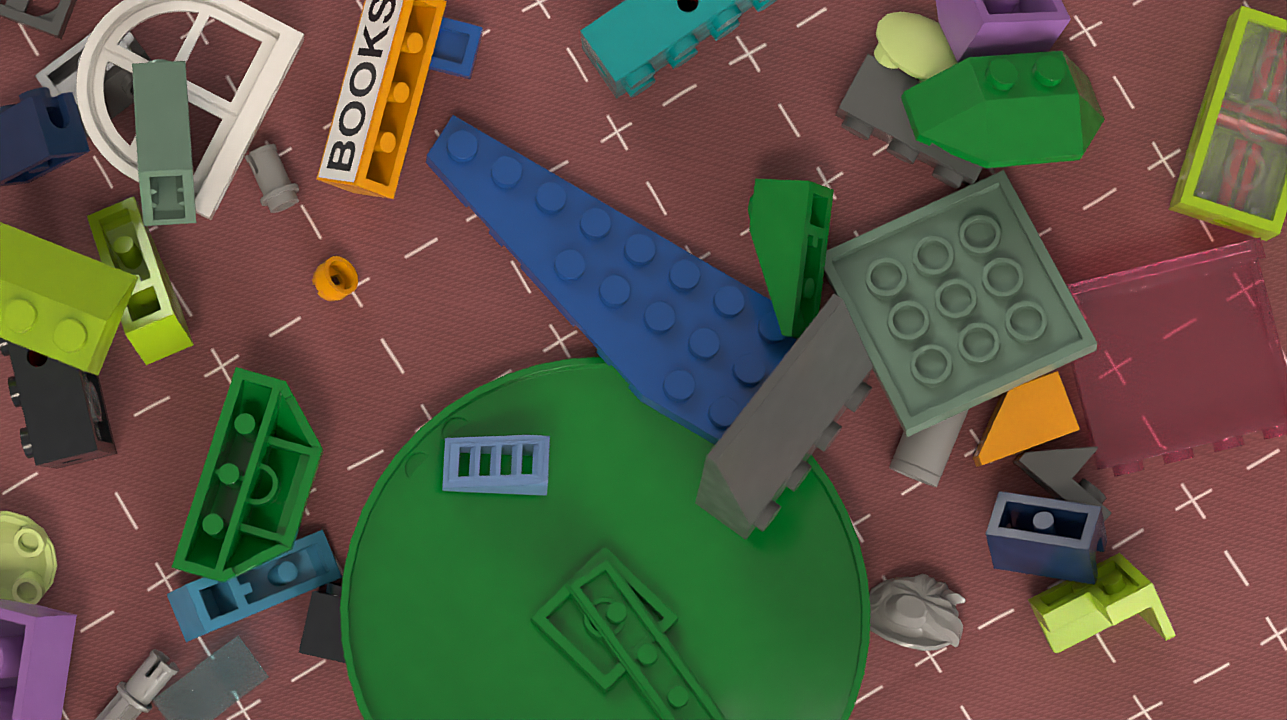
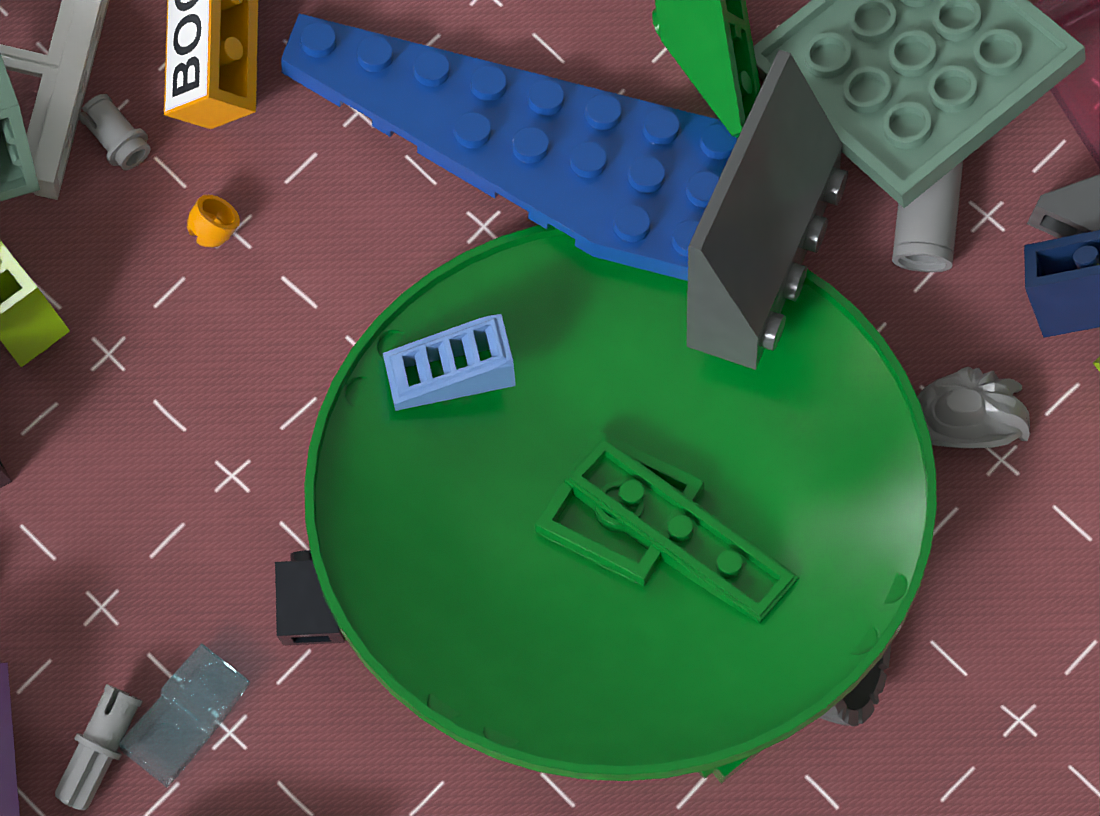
camera: 10 degrees left, 10 degrees down
dark azure slope [166,530,342,642] -> none
green wedge [172,367,324,583] -> none
light orange slope [973,371,1080,467] -> none

